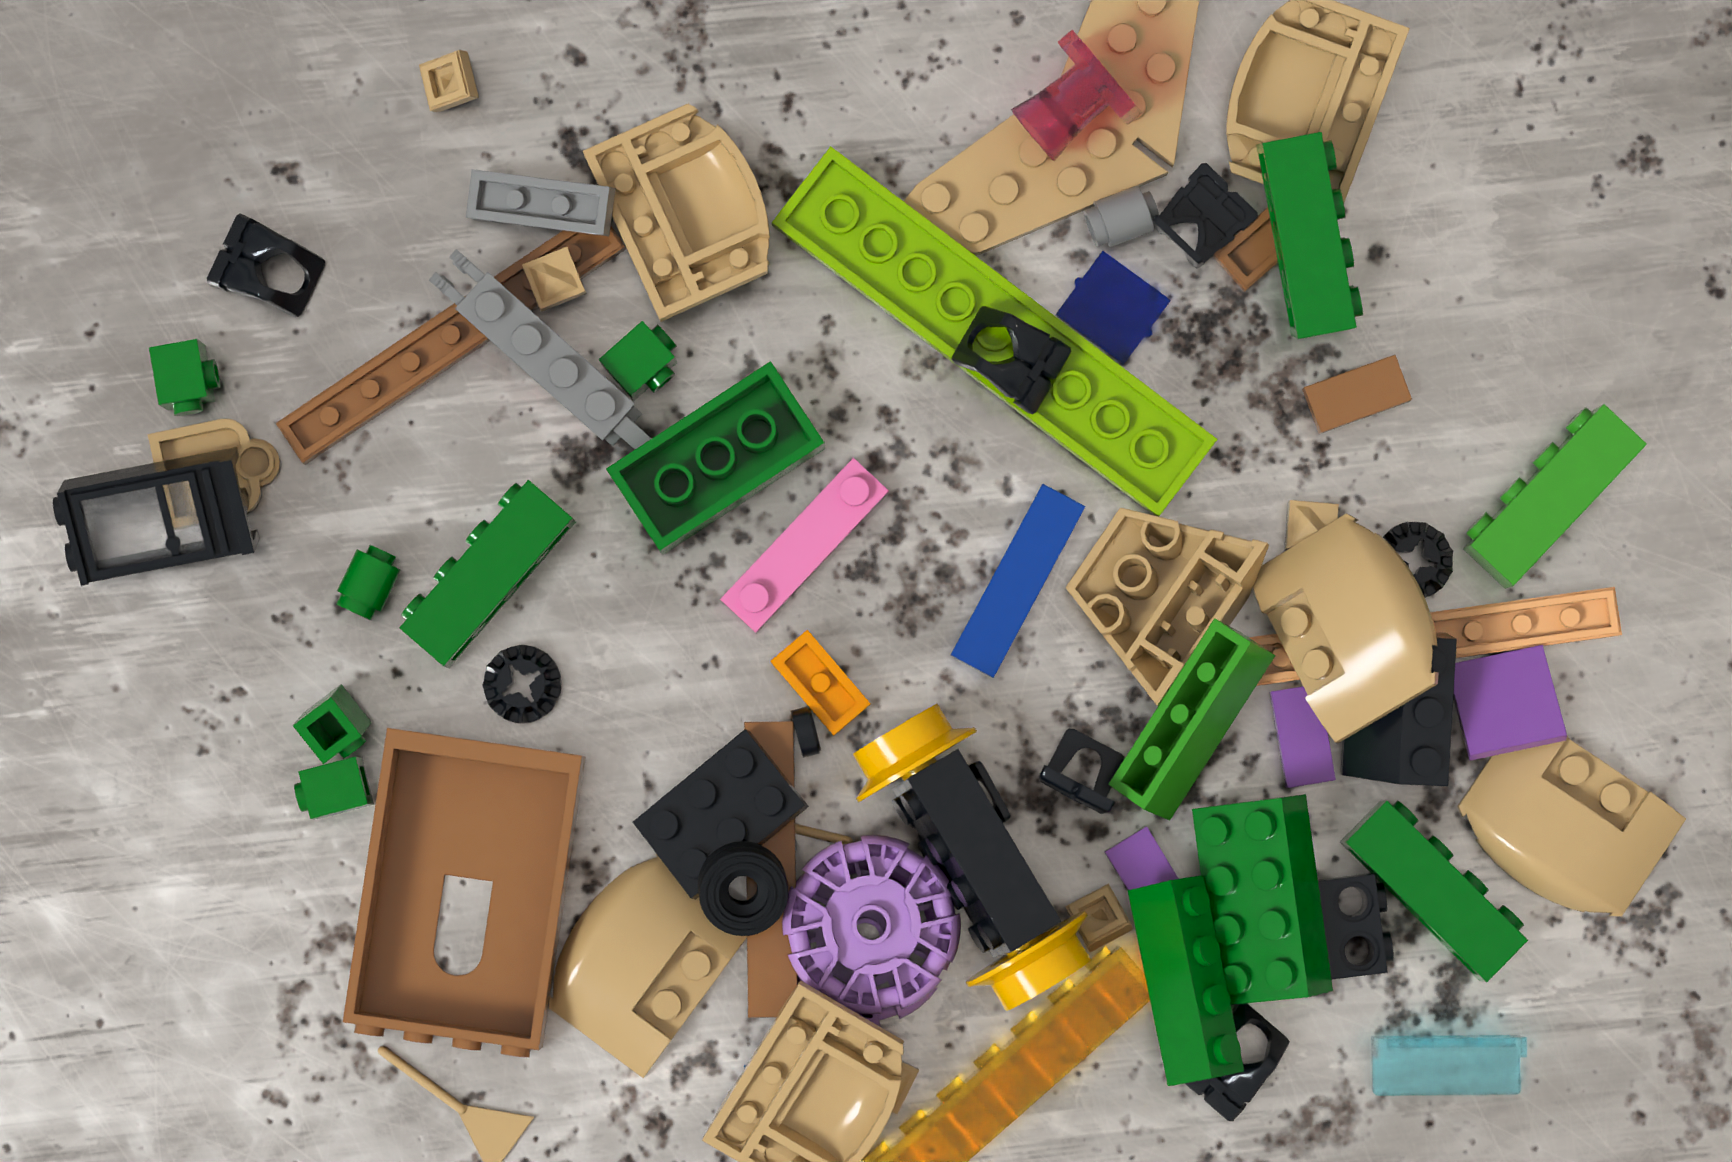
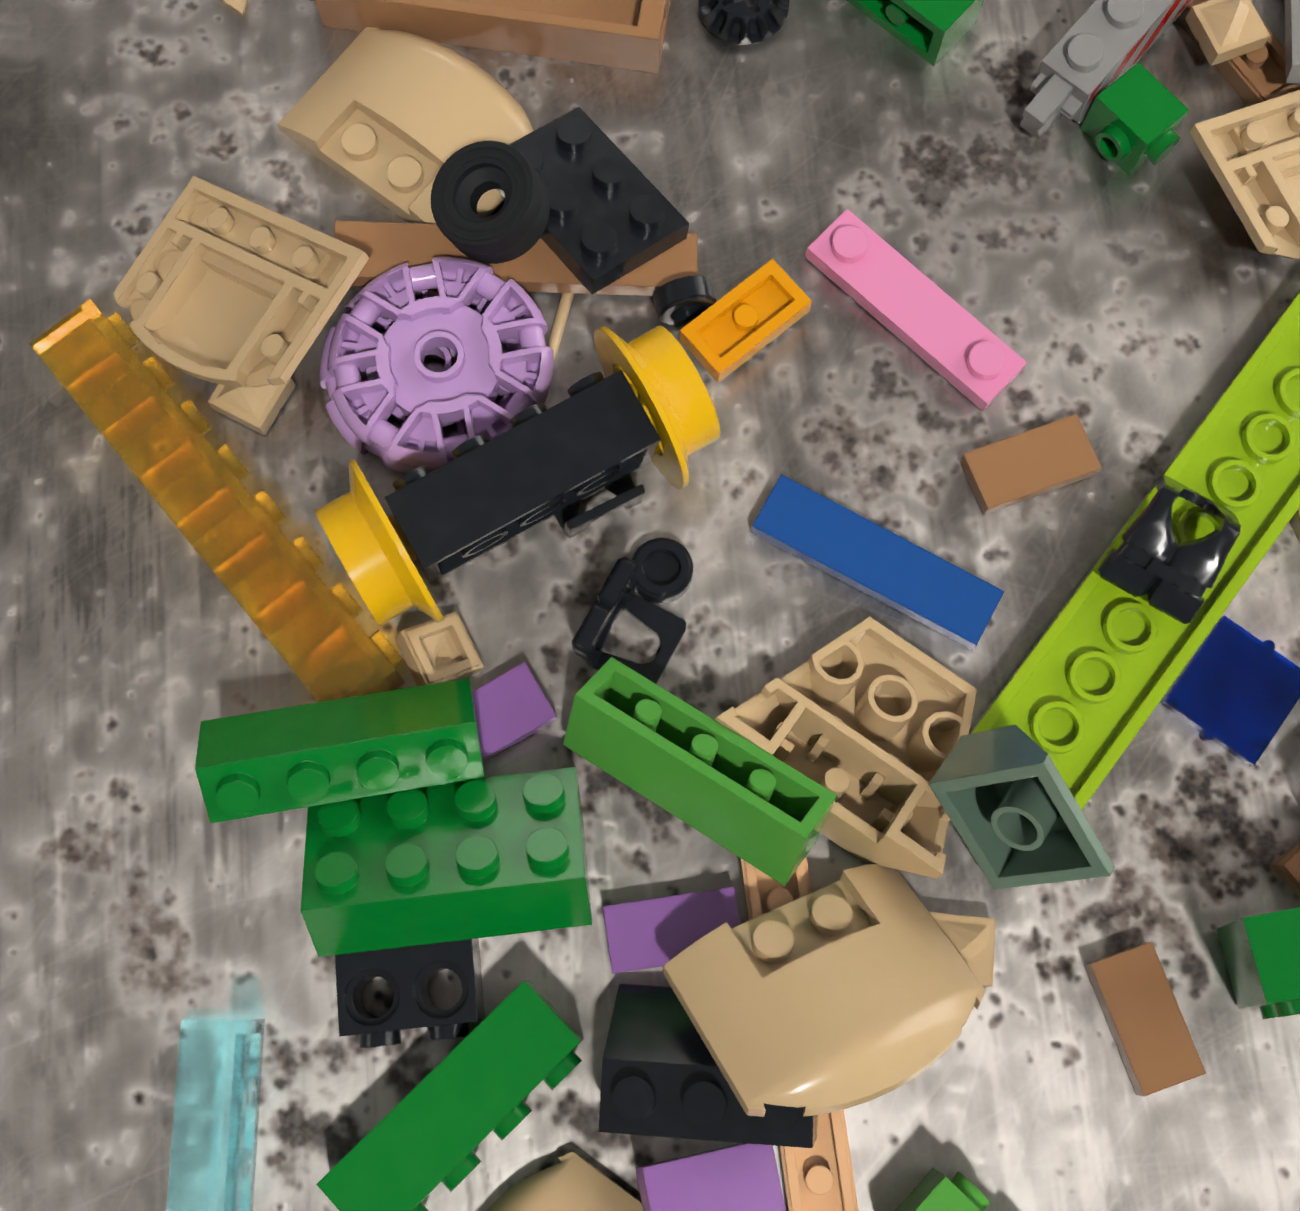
camera: 90 degrees right, 10 degrees down
green brick [606,361,825,555] -> none
black piece [1184,1003,1290,1121] -> none
black gear [1383,522,1453,598] -> none
none -> black tile [632,538,693,604]
none -> sand green slope [928,725,1115,889]
none -> medium nougat tile [959,414,1102,515]

